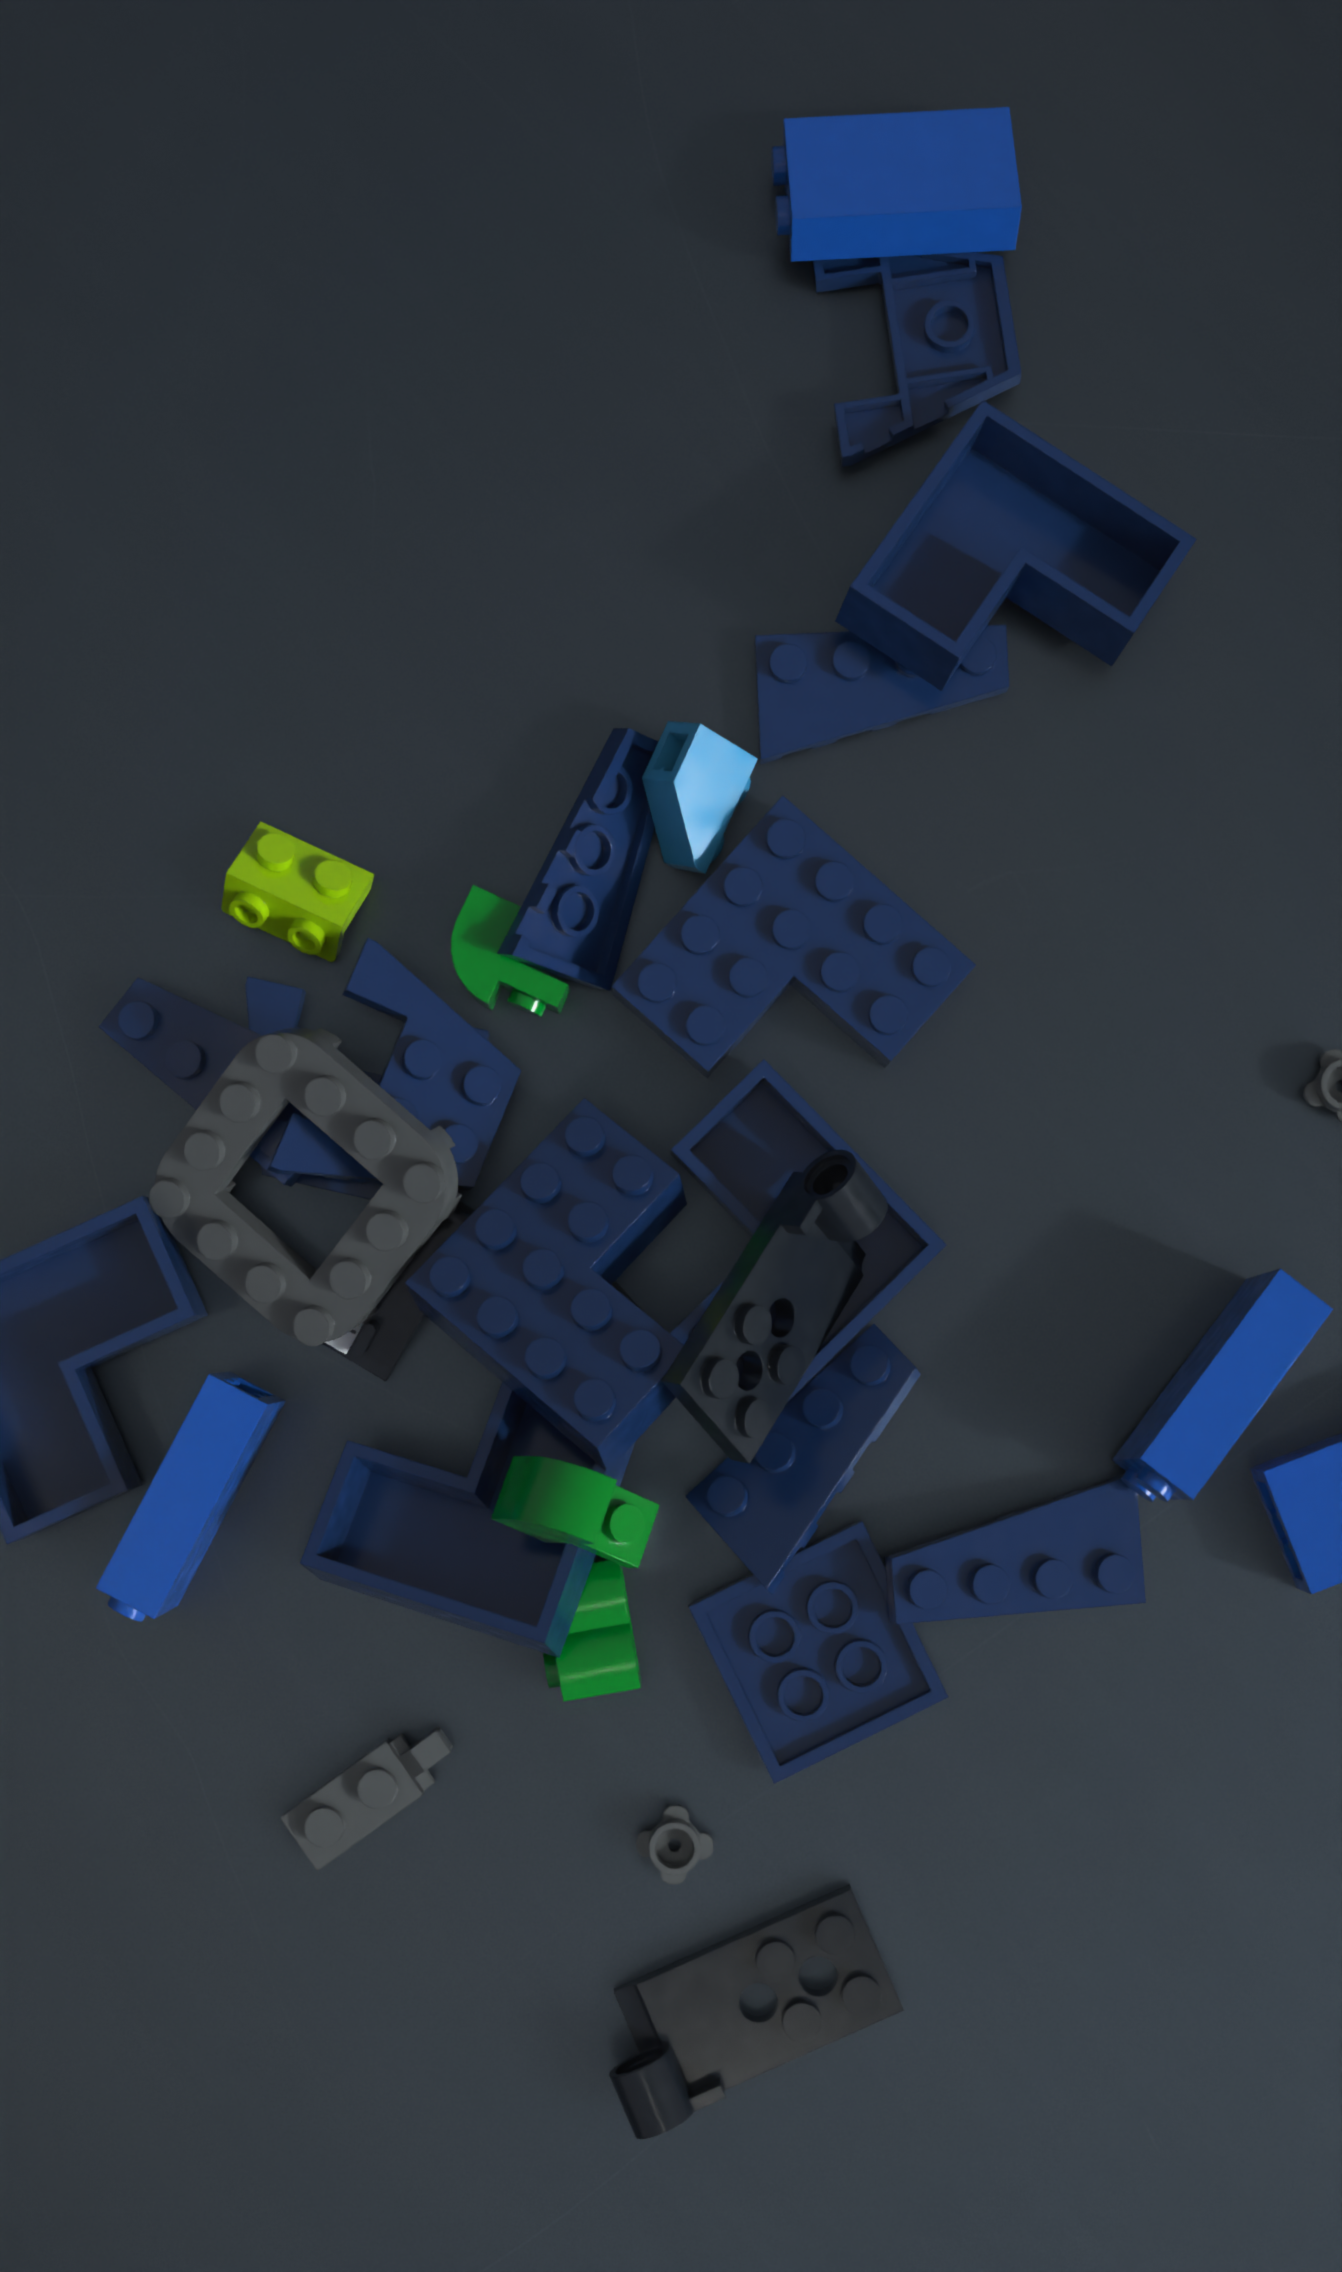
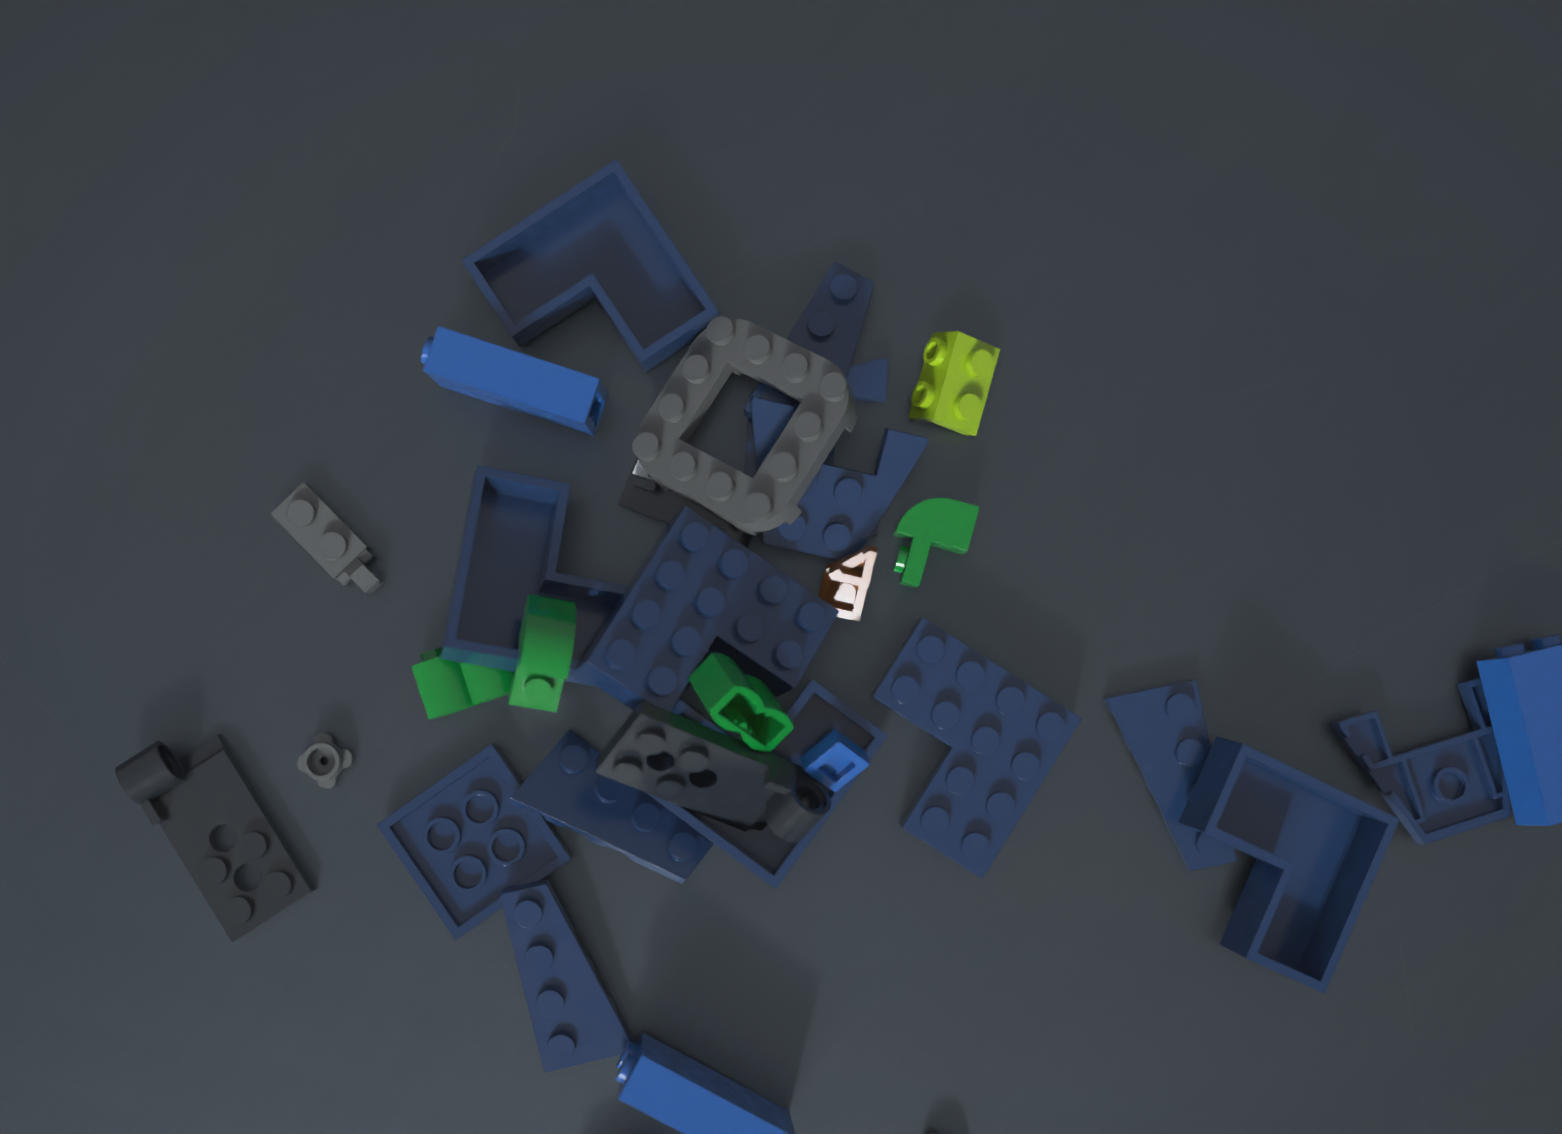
camera: 80 degrees right, 0 degrees up
dark blue wing [497,728,659,991] -> none
dark azure slope [642,721,758,874] -> none
none -> green brick [689,653,793,752]
none -> blue plate [800,729,870,792]
none -> slope [818,546,878,622]

